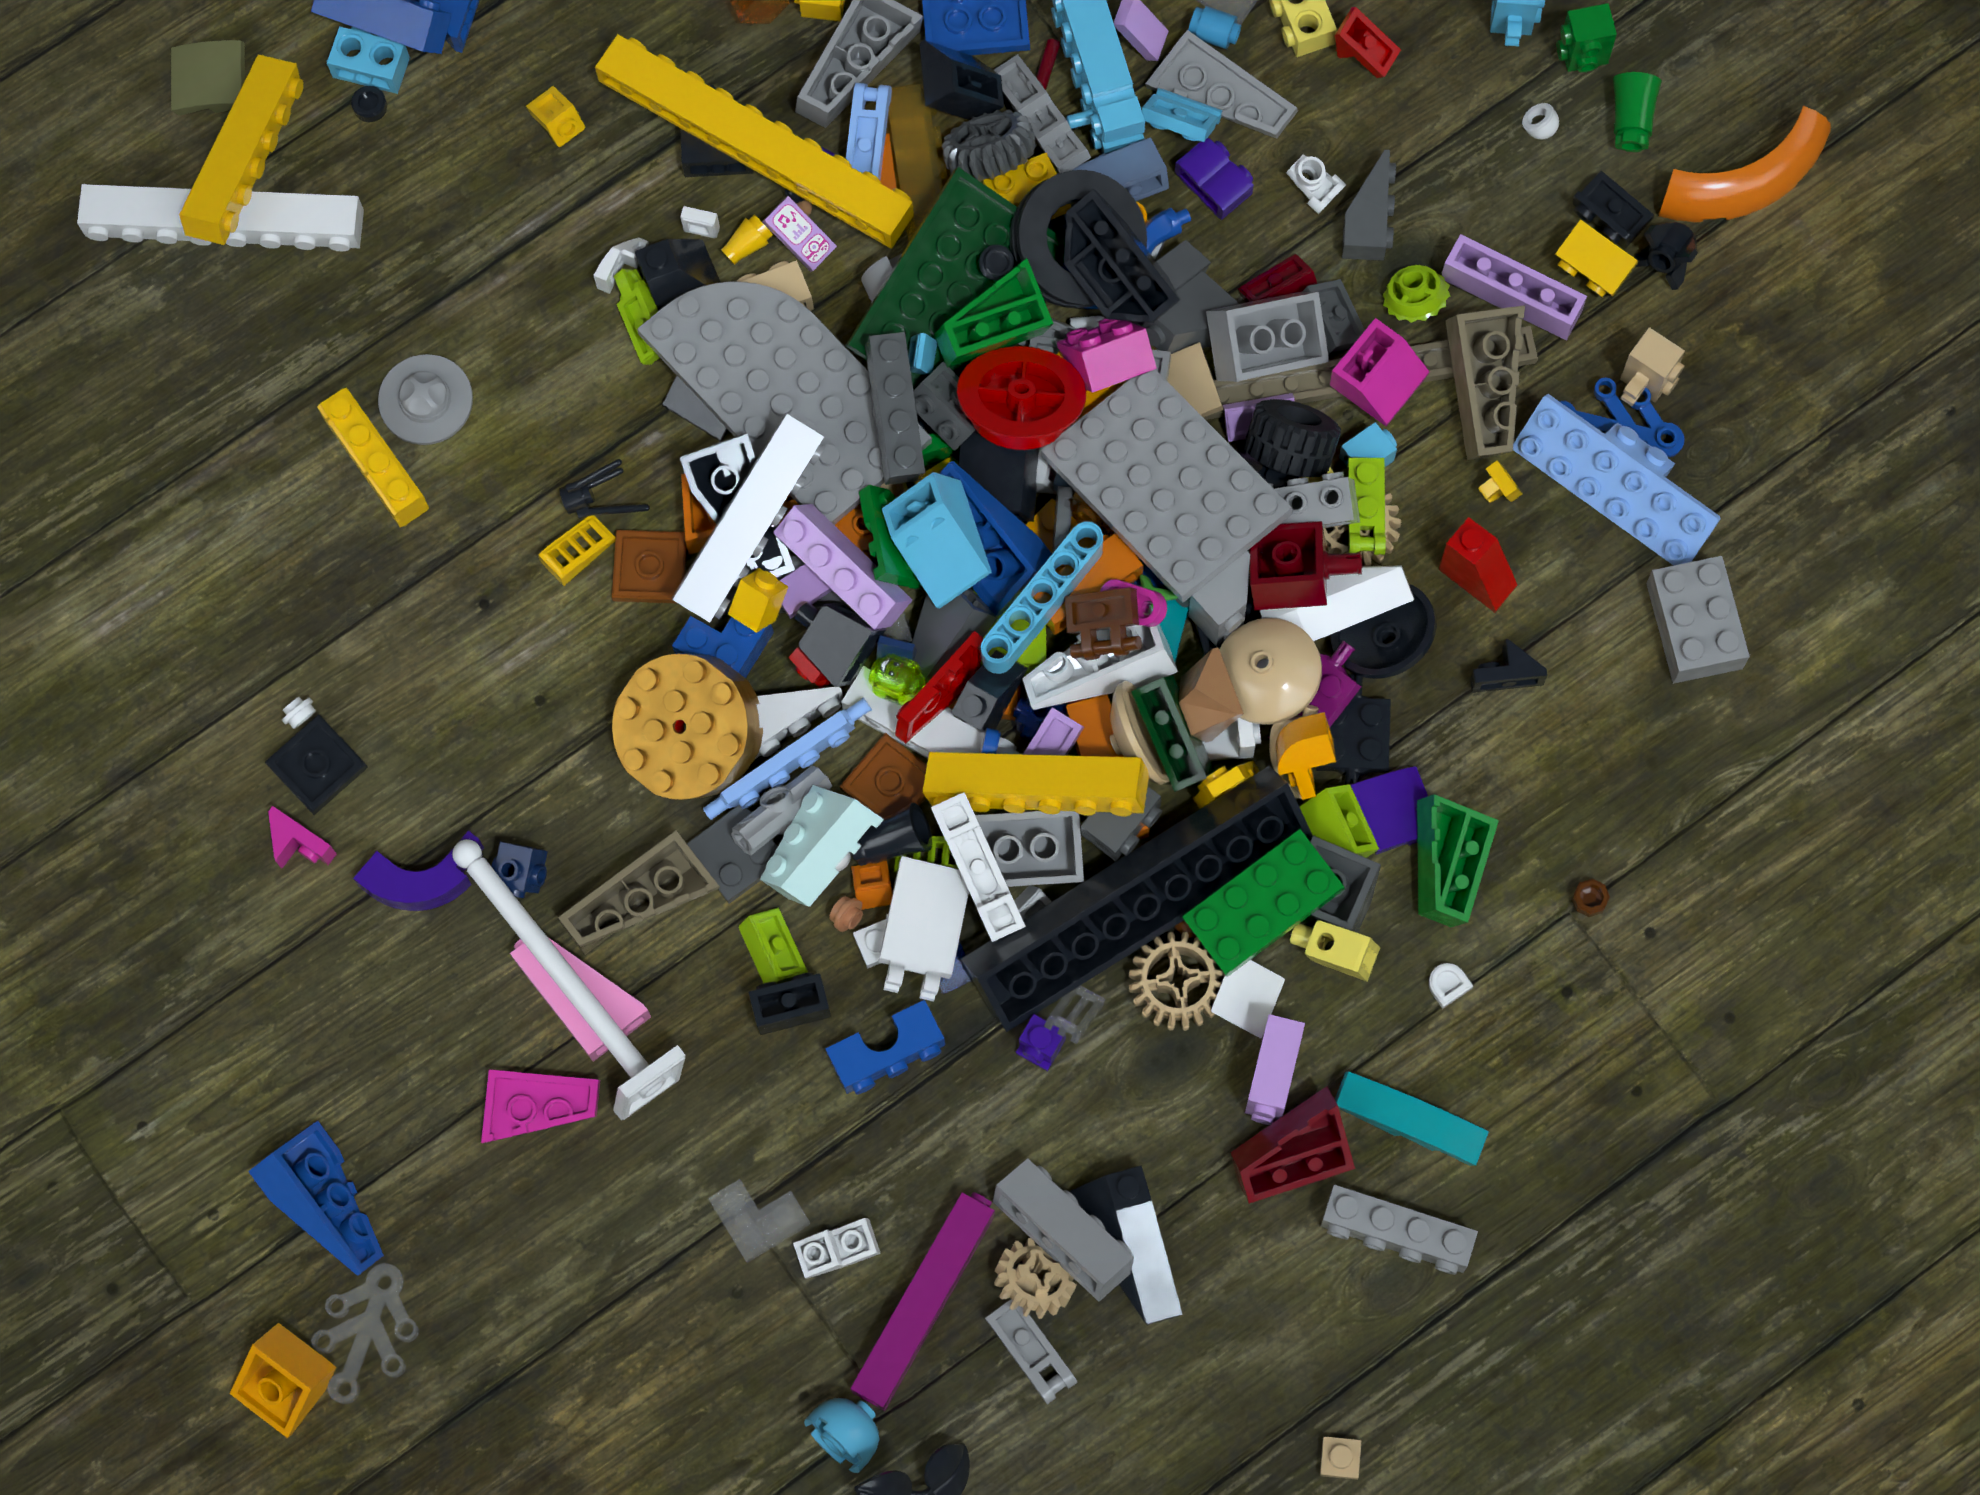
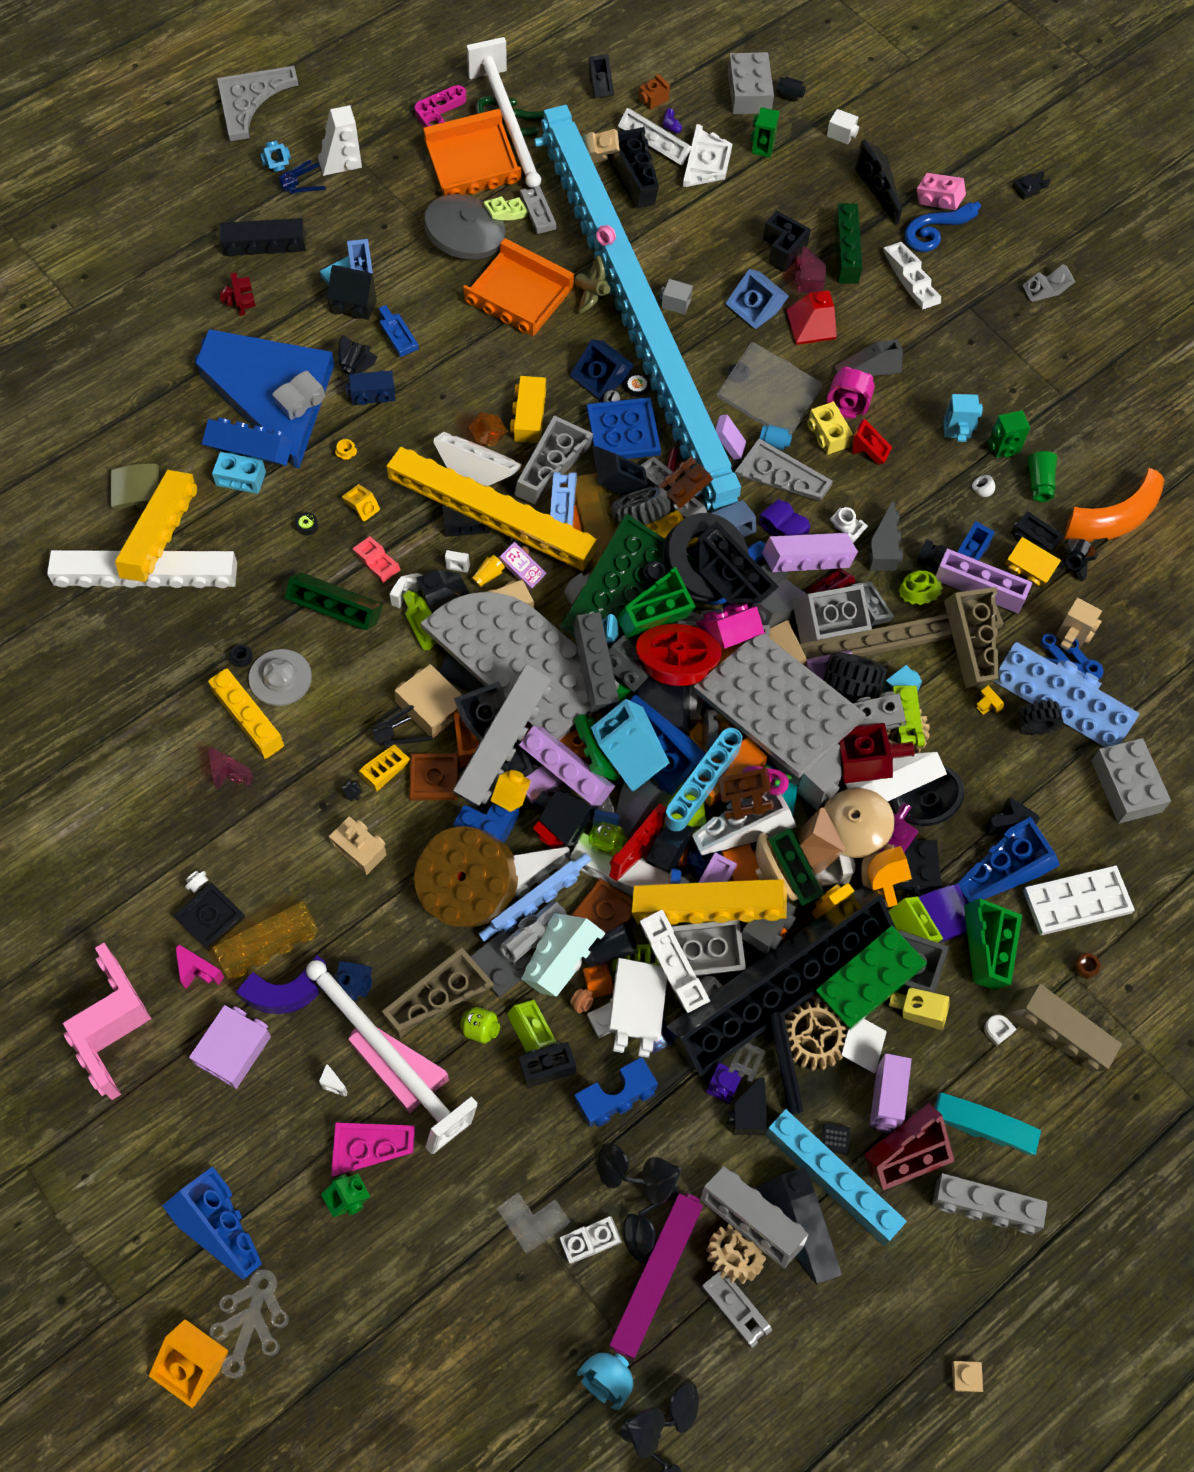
camera: 10 degrees left, 10 degrees down
black tile [351,86,387,122] -> none
medium azure plate [1142,88,1223,142] -> none
dark pink slope [1330,318,1429,426] -> none
red slope [1439,517,1518,613] -> none
none -> bright pink bracket [63,943,152,1100]
none -> lavender brick [189,1005,271,1089]
none -> clear pink slope [208,747,254,789]
none -> clear yellow brick [212,901,319,979]
none -> black plate [229,645,253,667]
none -> dark green brick [284,572,383,630]
none -> tile [295,512,318,535]
none -> white slope [319,1065,348,1097]
none -> green brick [321,1174,371,1218]
none -> tan brick [329,816,387,875]
none -> yellow plate [335,439,357,460]
none -> black plate [342,778,363,801]
none -> coral slope [353,536,400,583]
none -> tan brick [395,664,462,738]
none -> white wedge [434,432,522,486]
none -> lime head [460,1006,500,1044]
none -> black plant [598,1143,681,1263]
none -> reddish brown plate [658,456,713,509]
none -> black slope [728,1078,767,1135]
none -> lavender brick [762,533,858,572]
none -> medium azure brick [765,1109,907,1246]
none -> black axle [769,1011,803,1115]
none -> black tile [821,1123,850,1155]
none -> black wheel [918,539,947,568]
none -> blue slope [957,521,995,561]
none -> blue wedge [958,816,1060,903]
none -> dark tan wedge [1003,984,1122,1072]
none -> black tyre [1017,700,1064,735]
none -> white plate [1023,866,1135,936]

